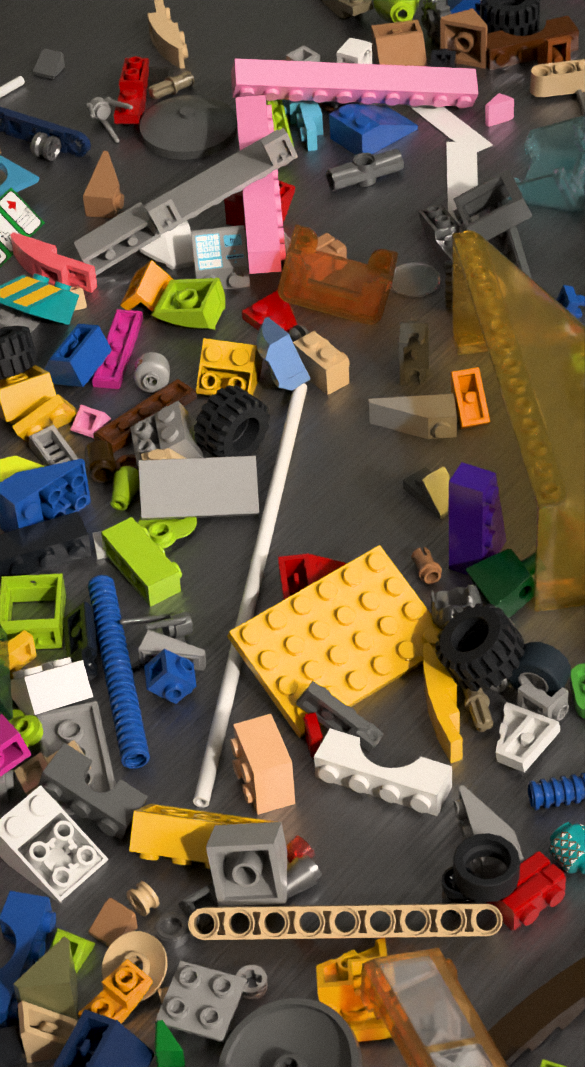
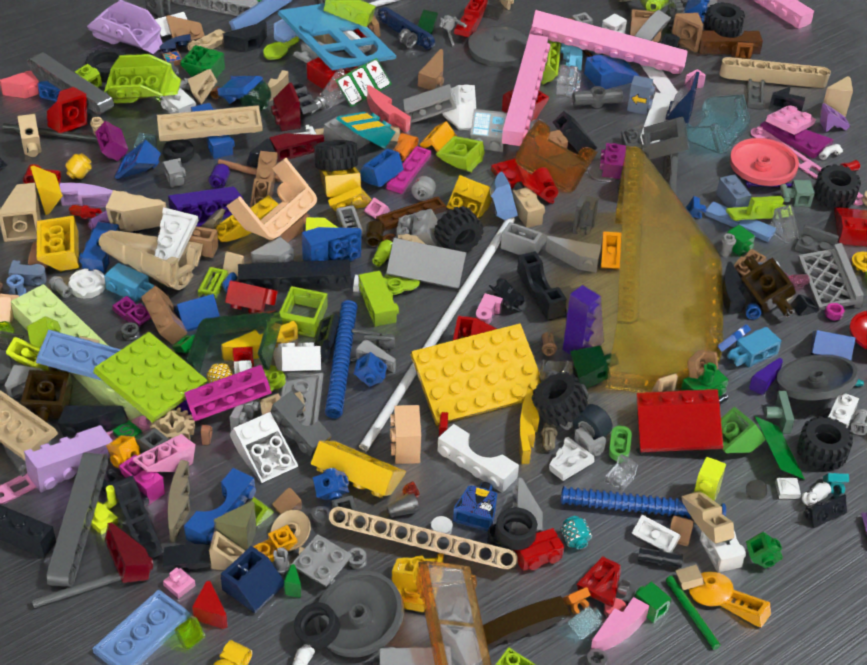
camera: 10 degrees right, 0 degrees up
tan bush [126,881,160,916] -> none
light grey bracket [144,128,298,235] -> none
dark tan axle [148,71,195,99] -> none
light grey slope [206,822,287,906] -> none
dark grey hinge [296,681,383,752] -> none
none -> light grey pin [273,548,290,575]
none -> blue brick [313,468,349,500]
none -> orange piece [393,133,419,161]
none -> dark green slope [418,10,438,35]
none -> white tile [431,516,452,538]
none -> blue torso [453,482,497,532]
none -> bright pink leg [476,293,503,325]
none -> black hinge [489,278,525,312]
none -> light grey slope [501,222,548,255]
none -> red piece [515,165,559,204]
none -> black arch [517,251,567,319]
none -> black slope [552,111,597,159]
none -> clear brick [556,65,581,98]
none -> magenta brick [599,143,626,179]
none -> sand blue brick [627,75,655,115]
none -> light grey slope [635,10,671,41]
none -> dark blue slope [665,71,700,127]

